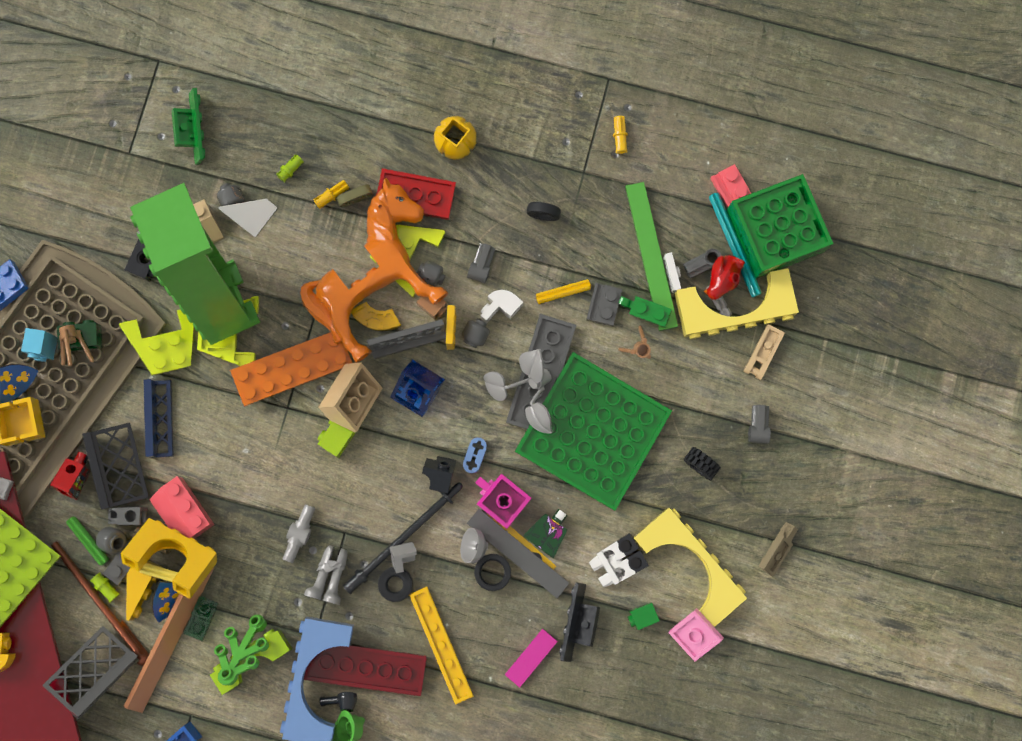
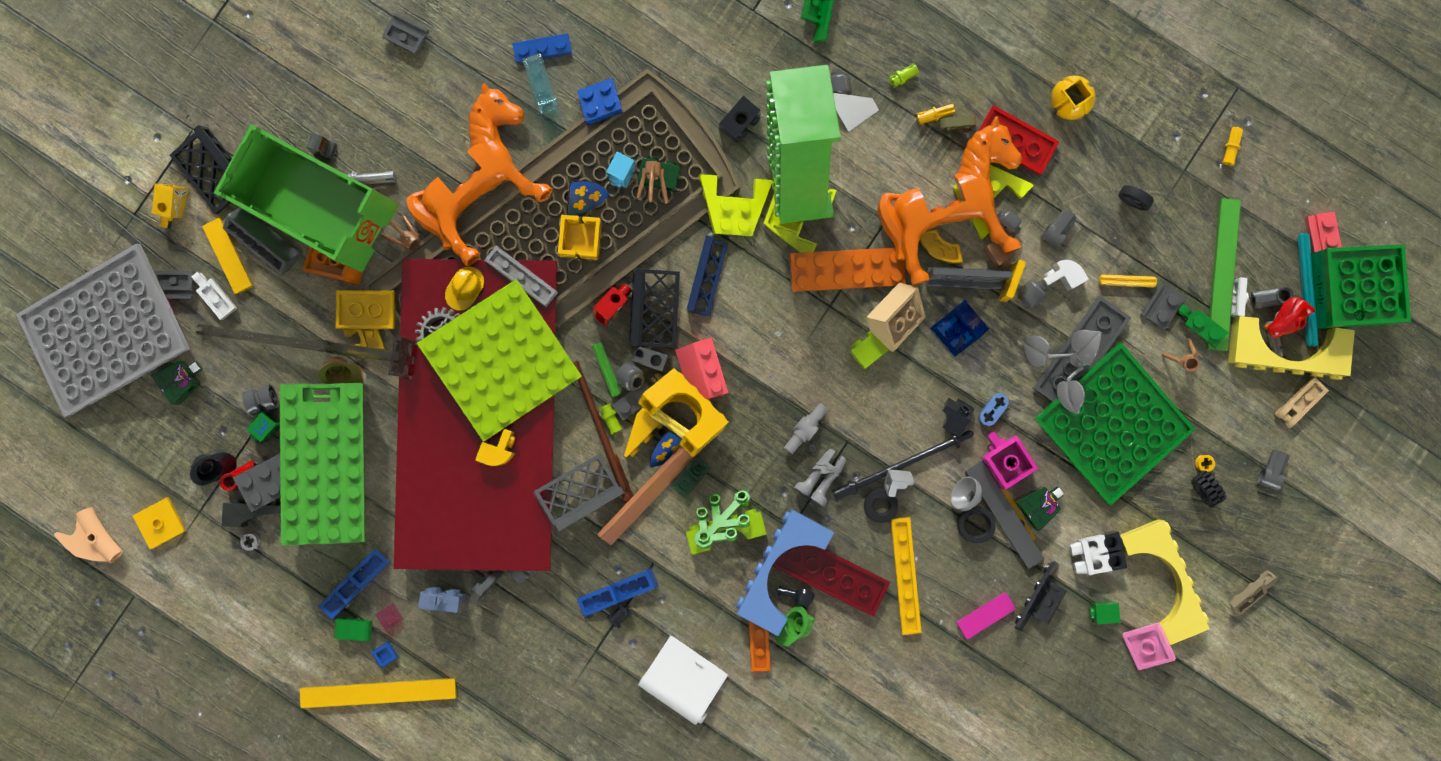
camera: 20 degrees right, 5 degrees up
none -> yellow bush [1195,455,1215,472]

